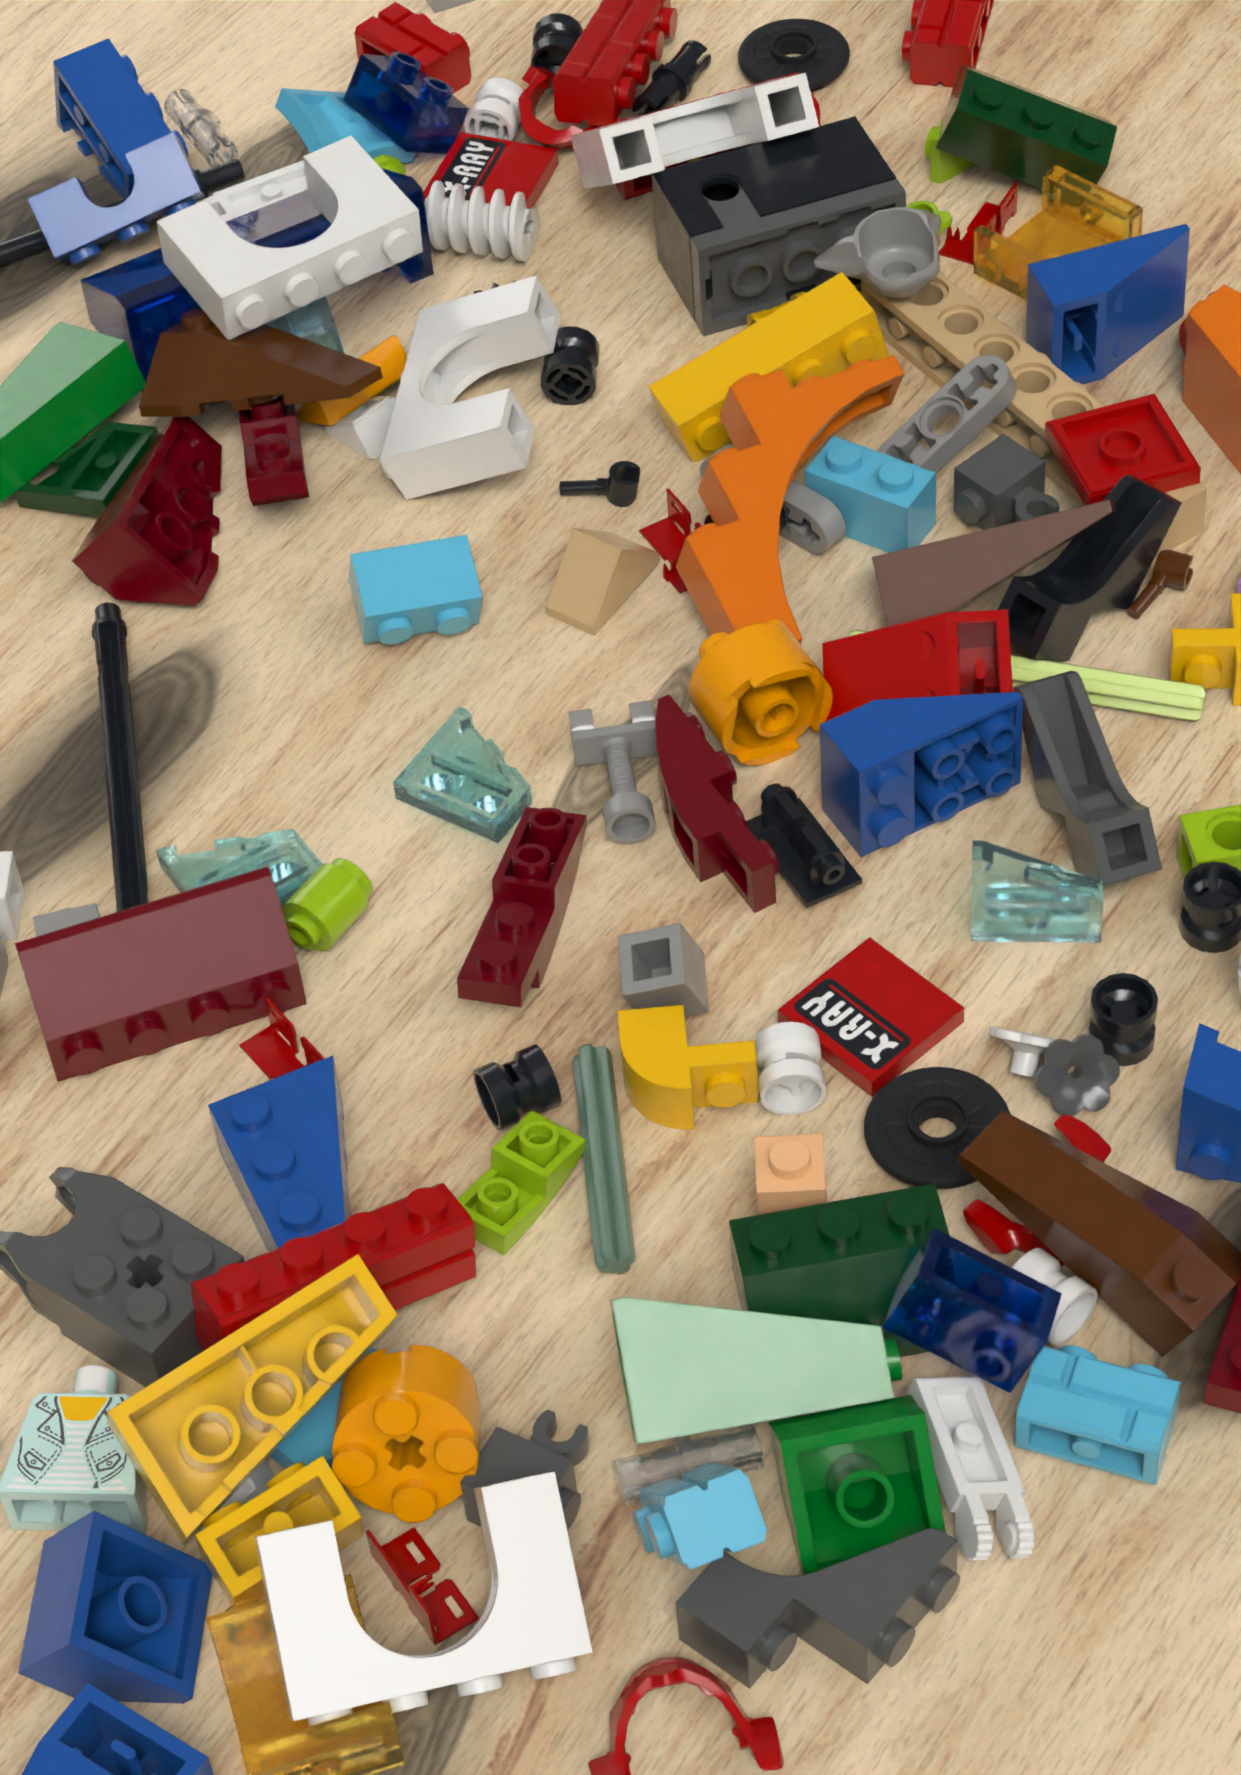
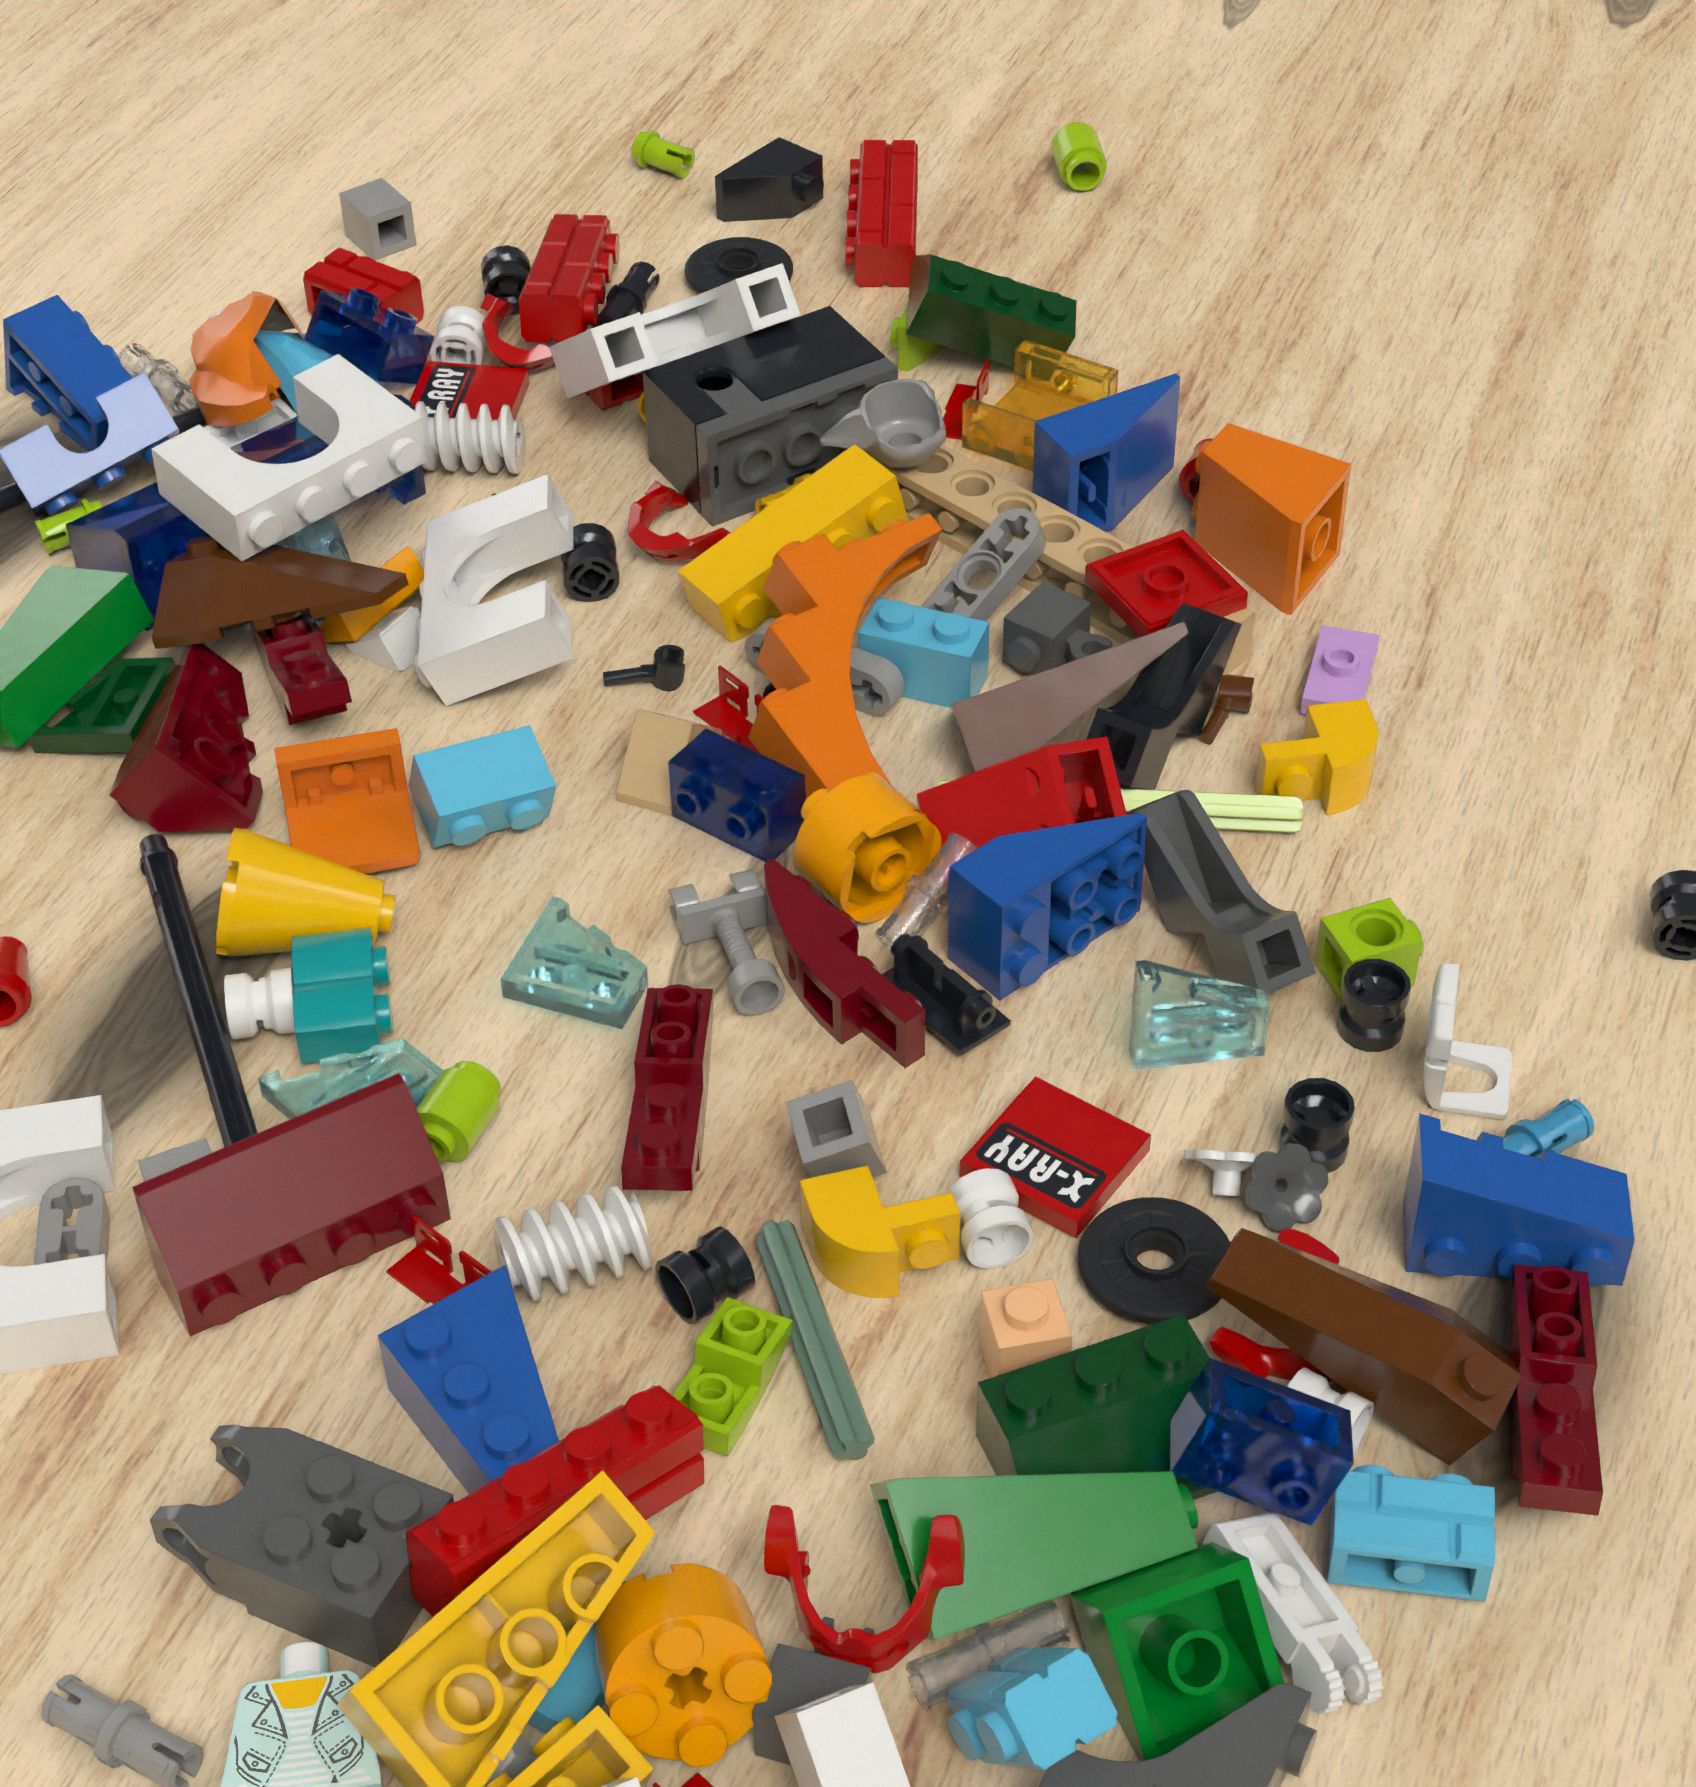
camera: 15 degrees left, 5 degrees down
none -> lime pin [34,498,111,555]
none -> orange animal [189,291,304,427]
none -> yellow cone [216,828,396,957]
none -> white wheel [224,968,295,1040]
none -> orange bracket [274,728,421,874]
none -> teal brick [292,928,393,1064]
none -> white piece [494,1186,652,1302]
none -> red helmet [627,480,731,562]
none -> clear blue brick [668,728,806,863]
none -> red helmet [764,1505,965,1674]
none -> clear pin [875,833,978,949]

